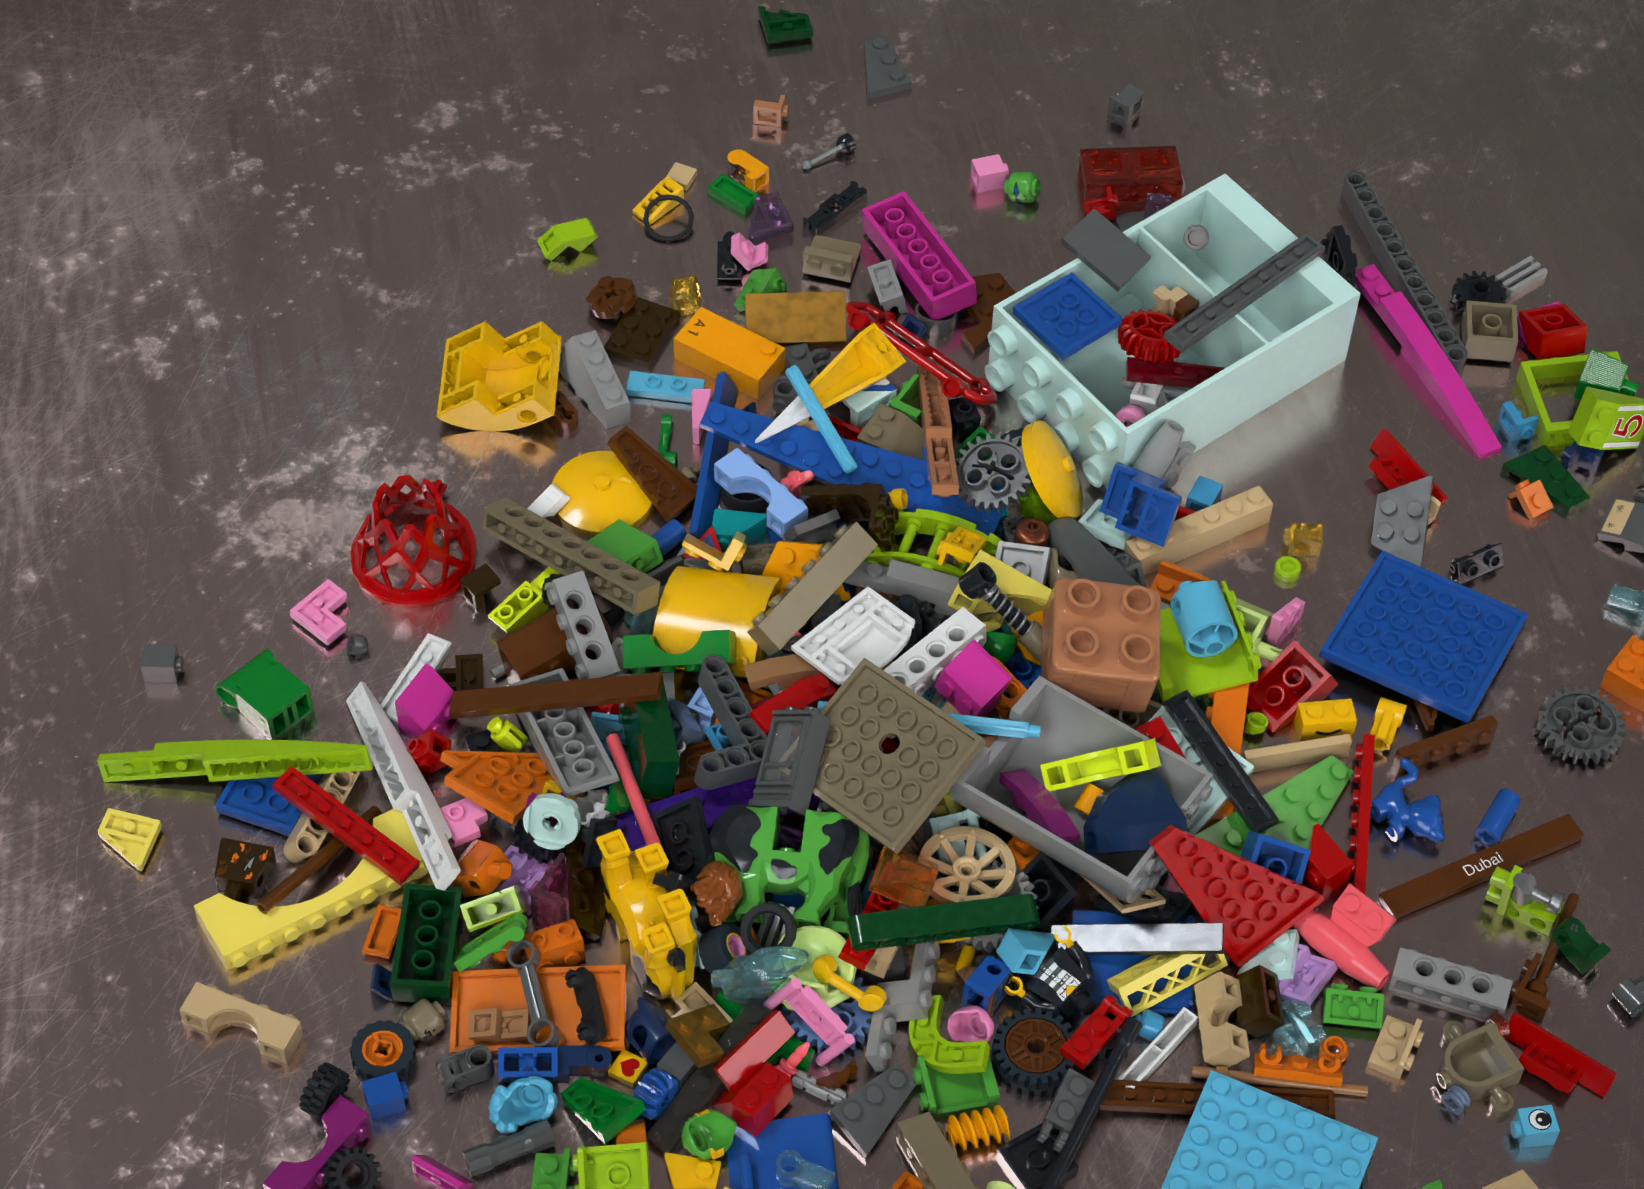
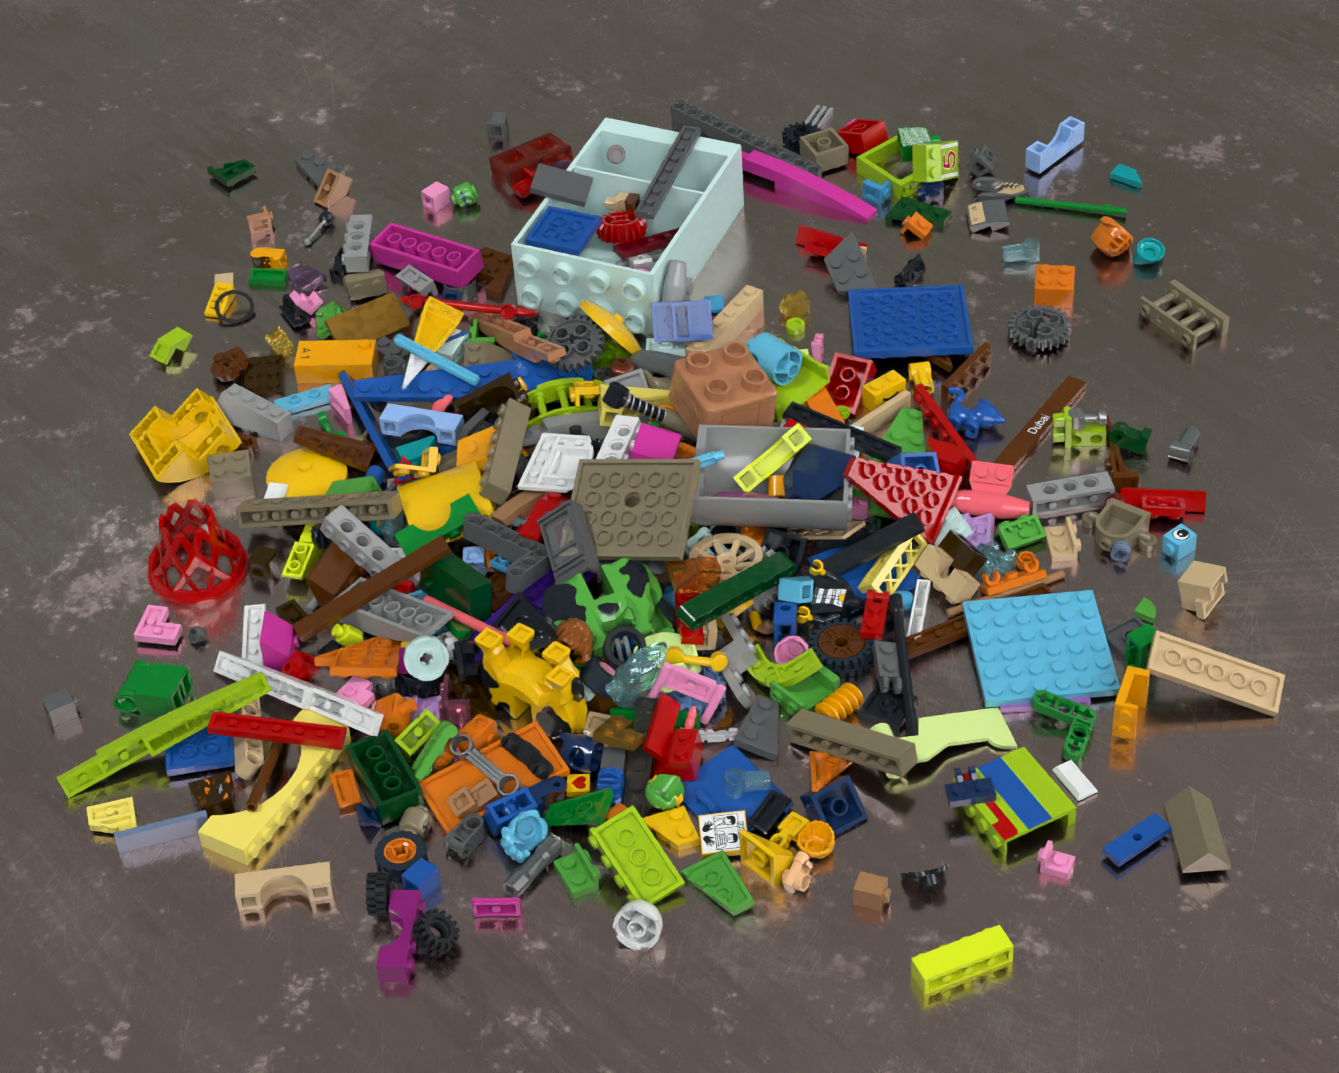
camera: 25 degrees left, 10 degrees down
blue piece [1475,789,1521,846] -> none
none -> sand blue tile [114,810,208,854]
none -> dark tan brick [208,450,255,501]
none -> medium nougat slope [314,168,353,208]
none -> light grey brick [342,214,374,273]

